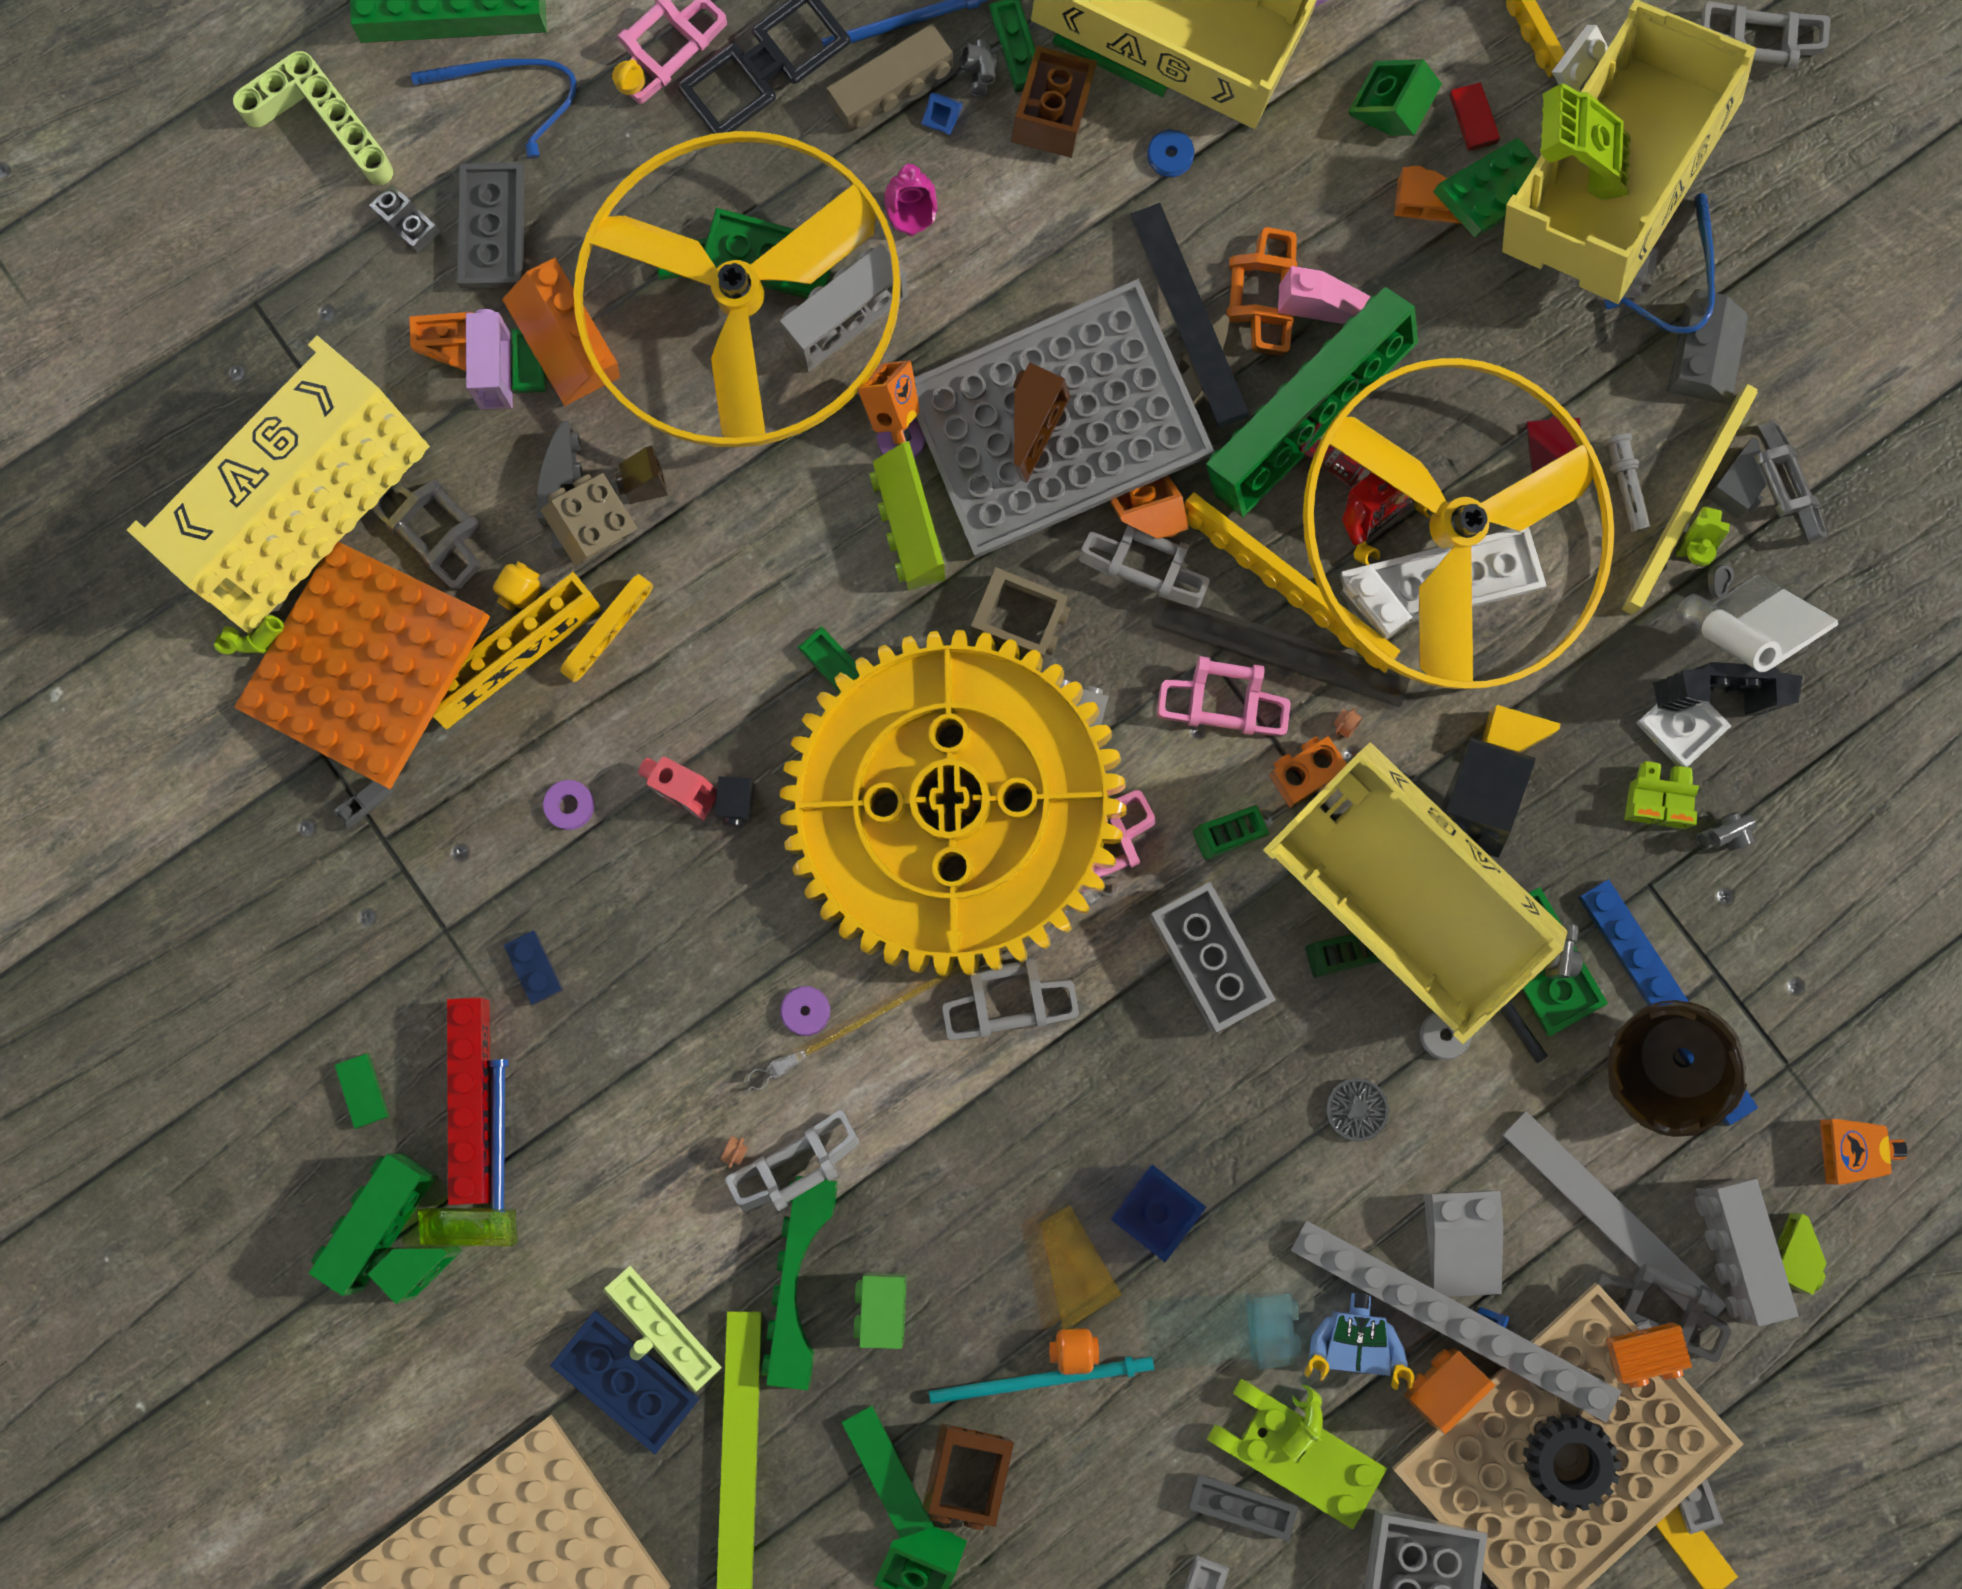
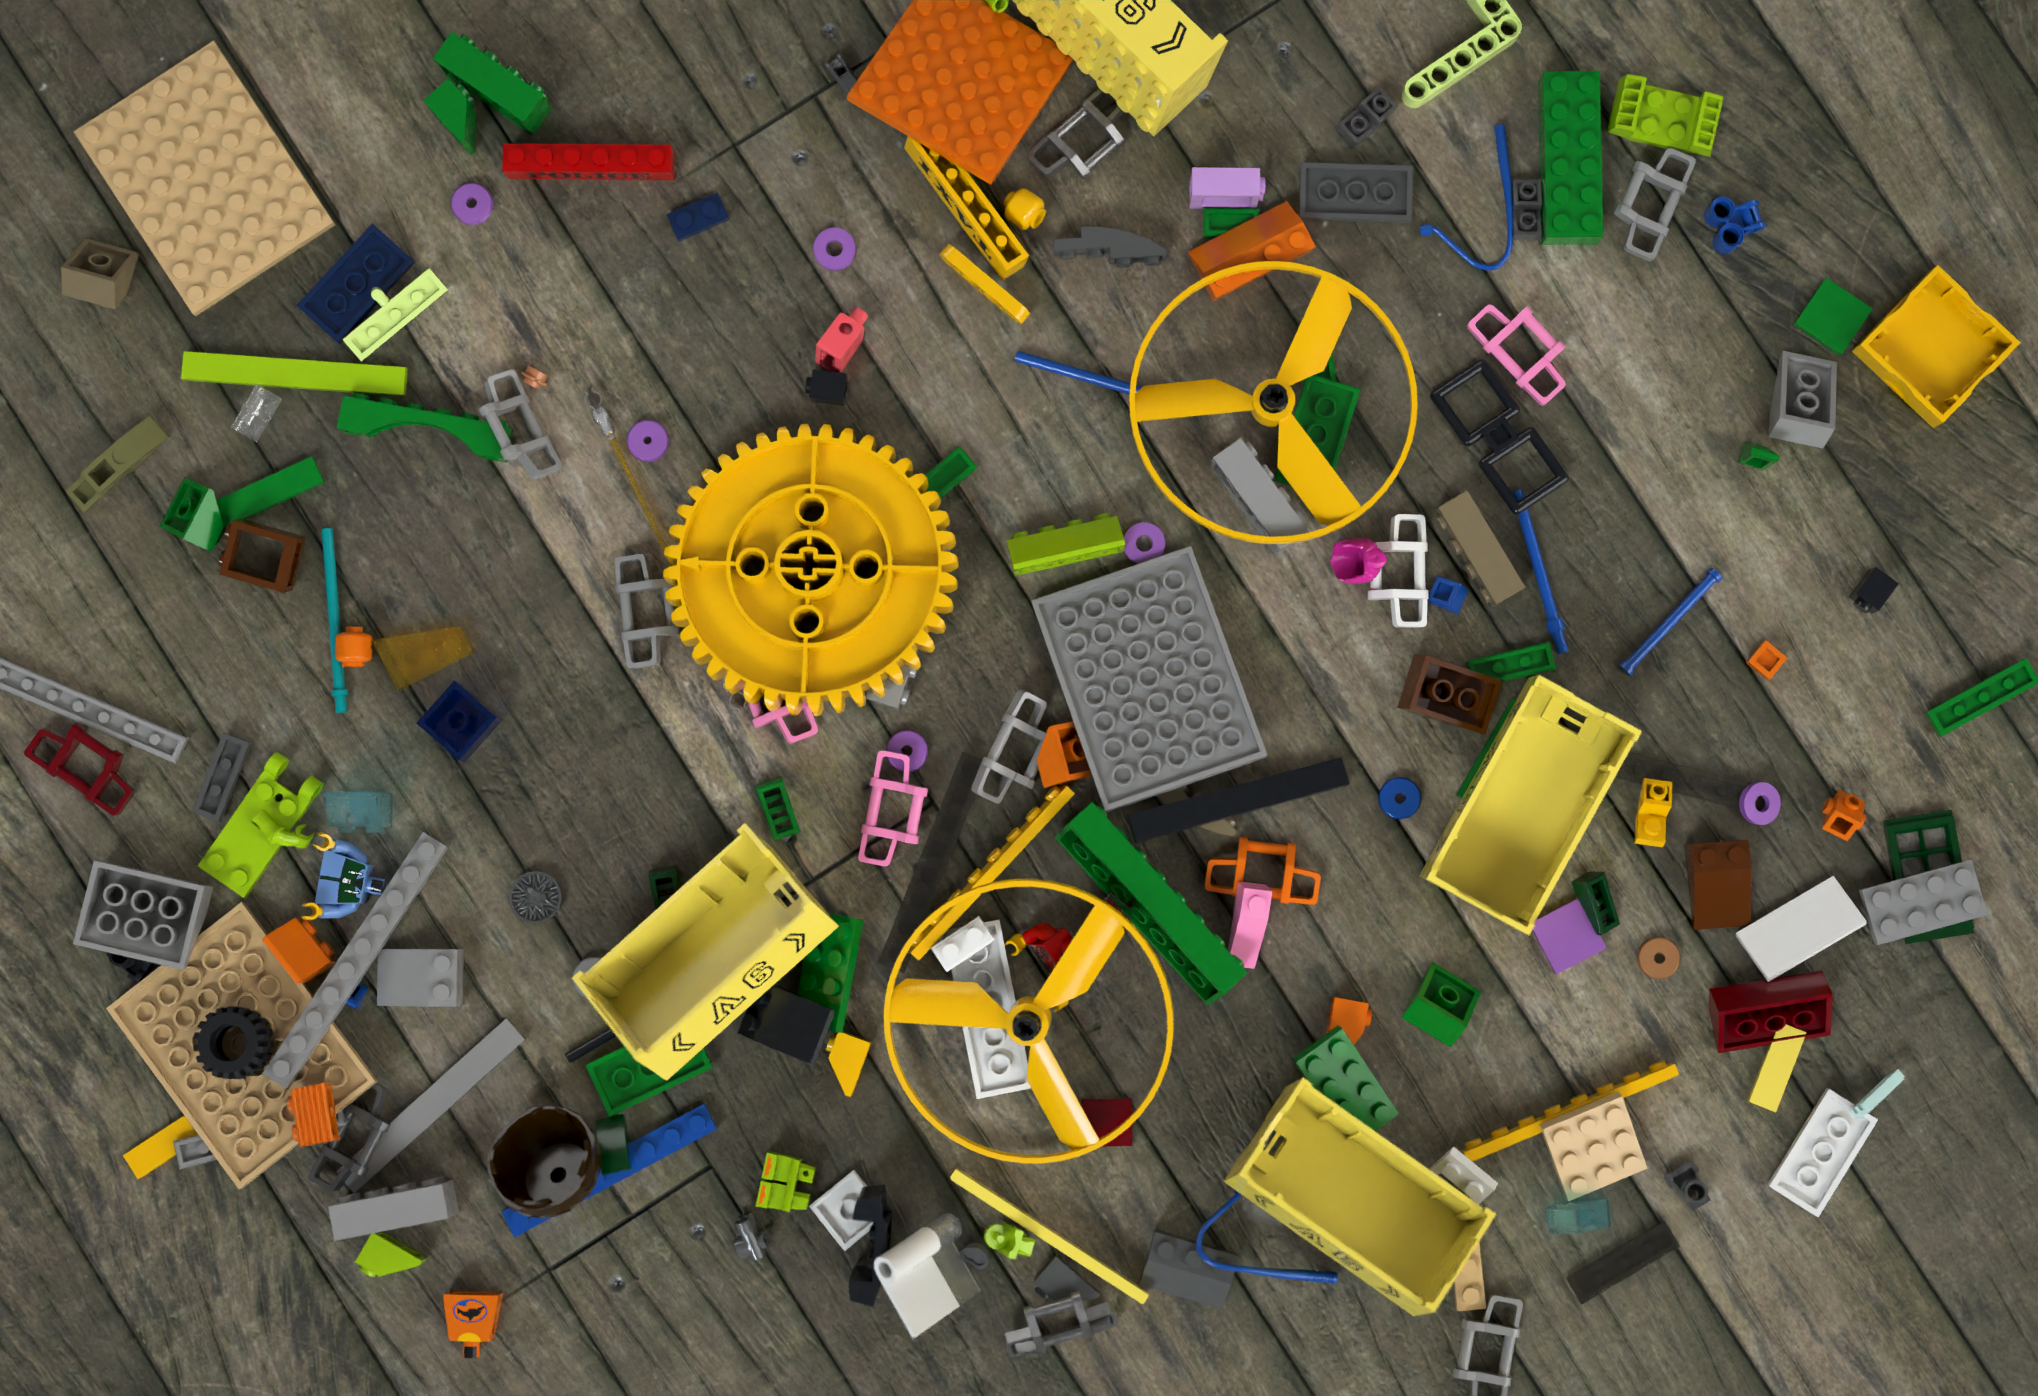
camera: 100 degrees right, 5 degrees up
green tile [334,1053,389,1129] -> none
orange wing [409,312,474,372] -> none
clear neon green plate [418,1208,518,1247] -> none
blue bar [487,1060,509,1224] -> none
dark tan brick [540,473,638,566] -> none
yellow tile [612,59,645,95] -> none
dark brown slope [616,446,668,504] -> none
bright green brick [854,1272,907,1349] -> none
orange torso [858,360,920,444] -> none
dark grey plate [960,40,997,98] -> none
dark tan window [971,567,1071,661] -> none
reddish brown slope [1013,362,1071,483] -> none
light grey brick [1148,882,1276,1035] -> none
orange brick [1269,736,1347,808] -> none
nougat plate [1333,708,1363,739] -> none
red tile [1449,82,1500,151] -> none
lime plate [1540,83,1631,200] -> none
dark grey plate [1545,924,1583,979] -> none
light grey pin [1602,433,1652,533] -> none
none -> clear hips [231,384,282,442]
none -> medium lavender piece [451,182,493,225]
none -> dark green slope [596,1114,632,1176]
none -> green plate [797,913,864,1033]
none -> medium lavender piece [886,730,928,772]
none -> blue bar [1014,351,1142,394]
none -> white bar [1368,514,1429,628]
none -> flat silver slope [1512,180,1542,240]

